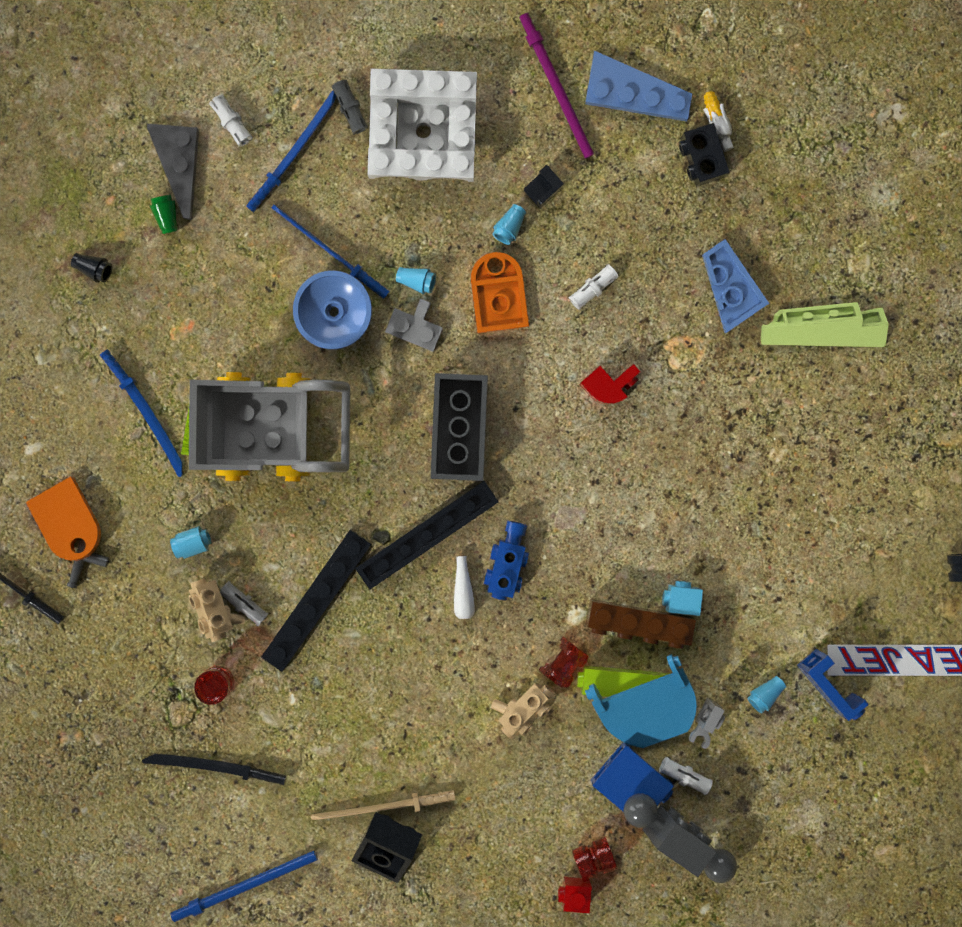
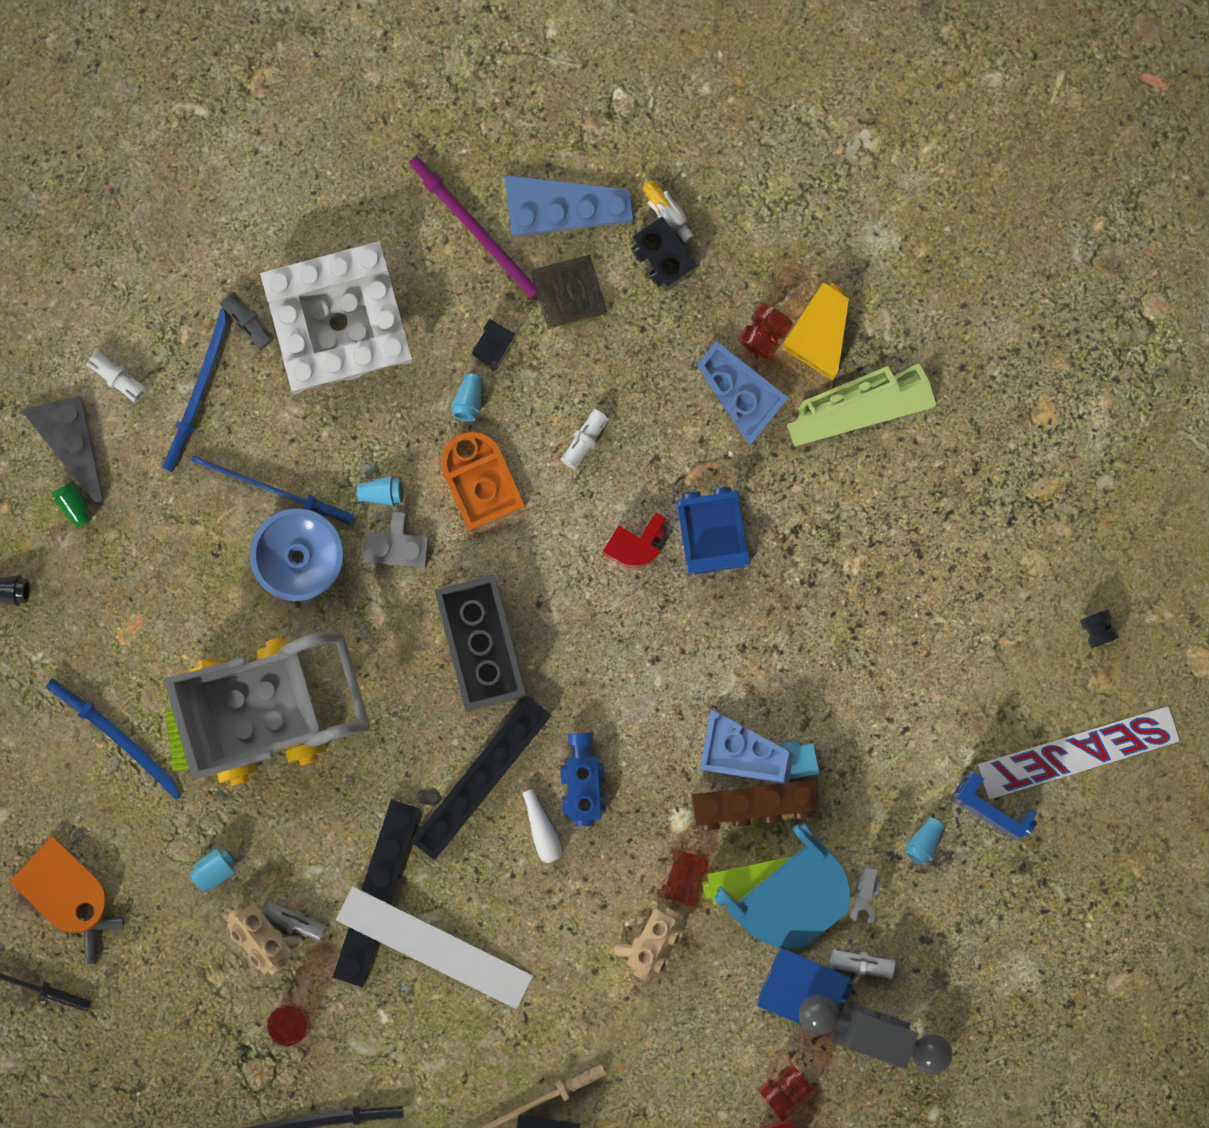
camera: 30 degrees left, 5 degrees down
none -> white sticker [336,886,533,1009]
none -> clear smoke tile [531,255,608,330]
none -> blue panel [677,487,750,576]
none -> medium blue wing [700,709,794,784]
none -> clear red wheel [737,303,793,361]
none -> yellow slope [781,282,849,381]

